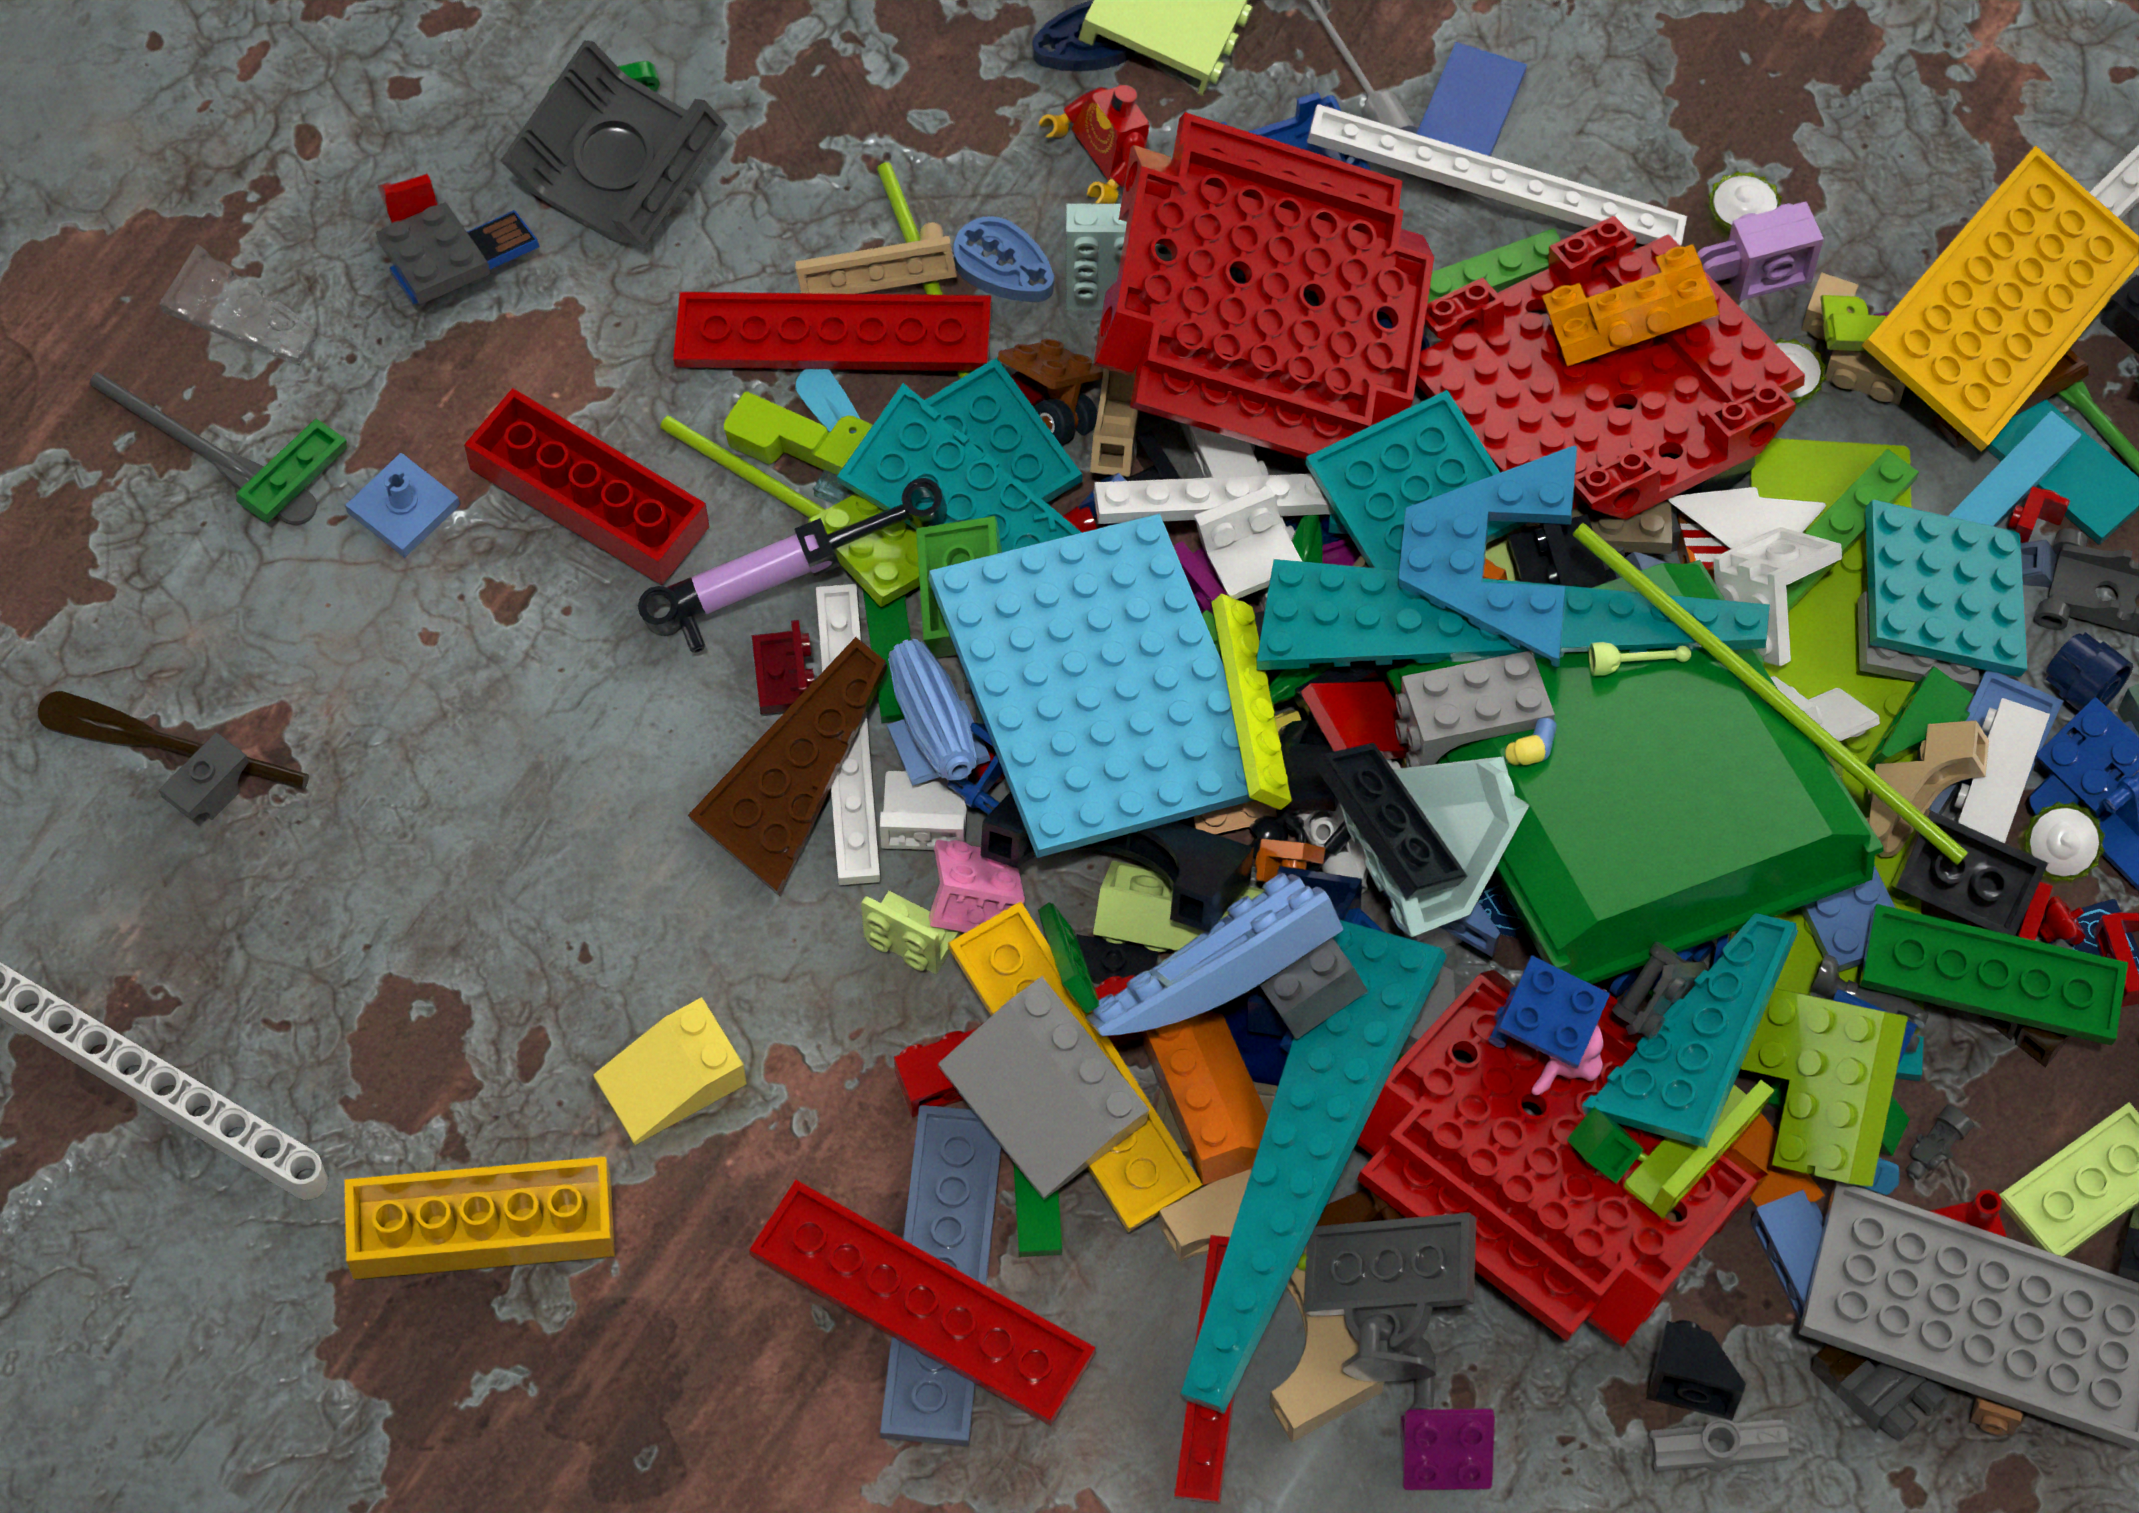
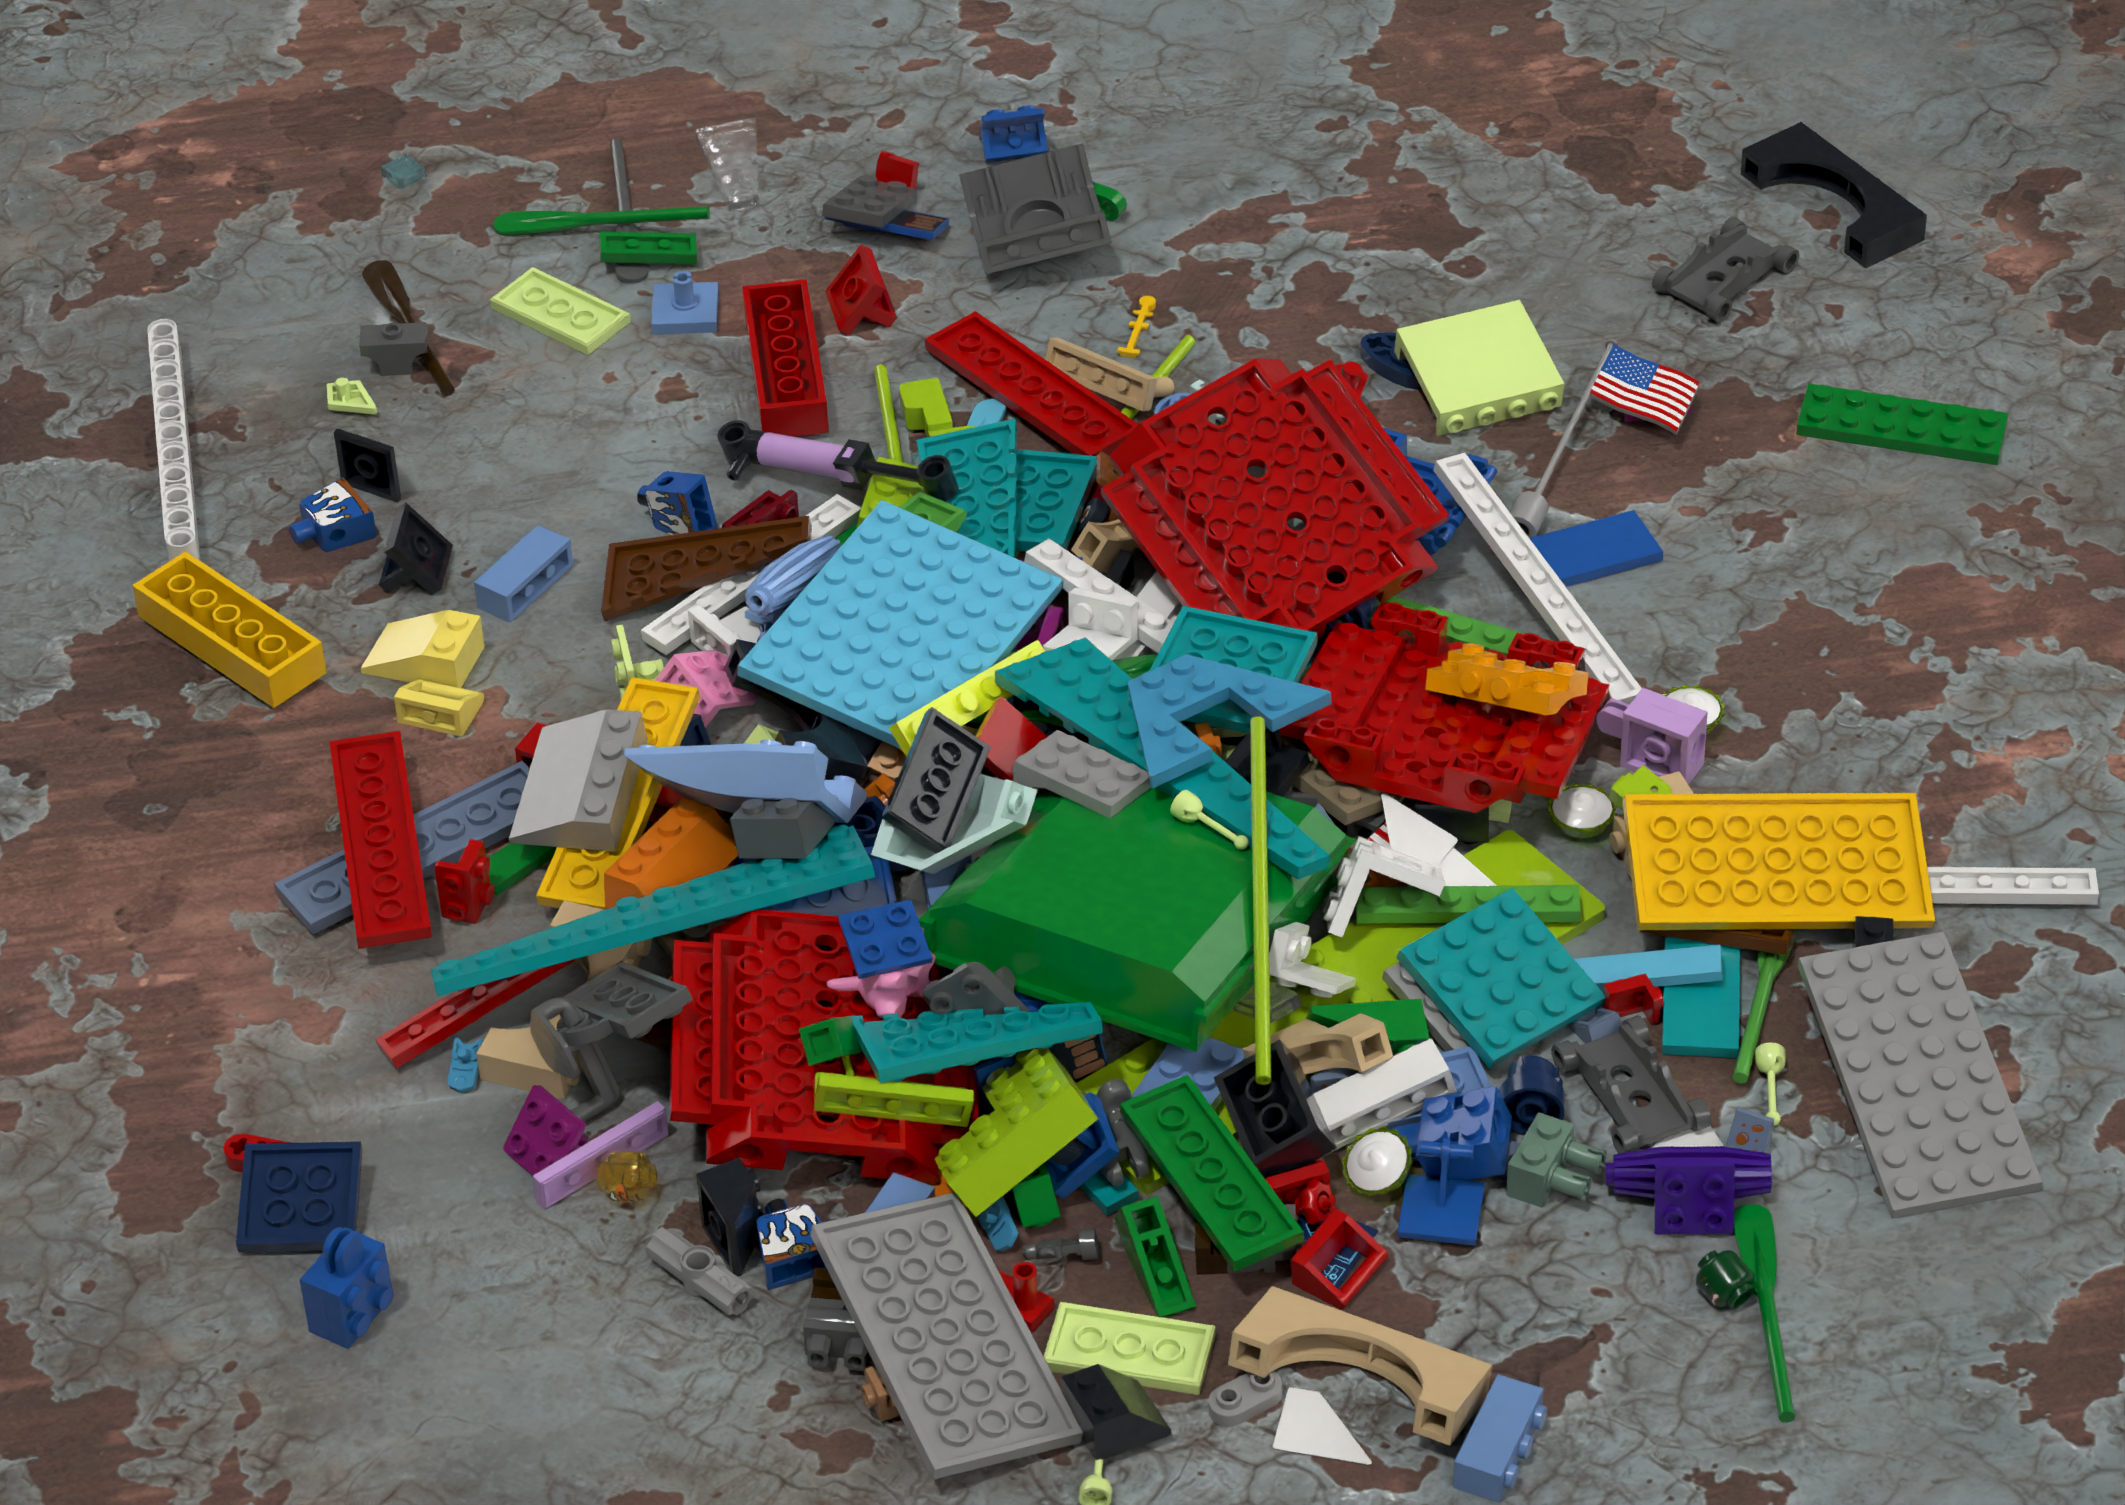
camera: 50 degrees right, 20 degrees down
green tile [1038,902,1099,1014] -> none
light yellow arm [1505,718,1557,765] -> none
none -> blue torso [289,477,377,552]
none -> yellowish green piece [327,378,377,415]
none -> black slope [334,428,401,503]
none -> black bracket [379,503,453,595]
none -> light yellow tile [394,679,484,737]
none -> red bracket [434,839,494,924]
none -> dark azure piece [447,1037,483,1093]
none -> medium blue brick [474,525,573,623]
none -> yellowish green tile [490,267,631,355]
none -> green piece [493,206,710,236]
none -> lavender tile [533,1101,669,1209]
none -> clear yellow head [597,1151,657,1201]
none -> blue torso [637,471,718,535]
none -> torso [756,1198,827,1290]
none -> red bracket [825,244,897,335]
none -> blue bracket [978,105,1048,163]
none -> green slope [1114,1196,1196,1318]
none -> yellow piece [1117,296,1156,358]

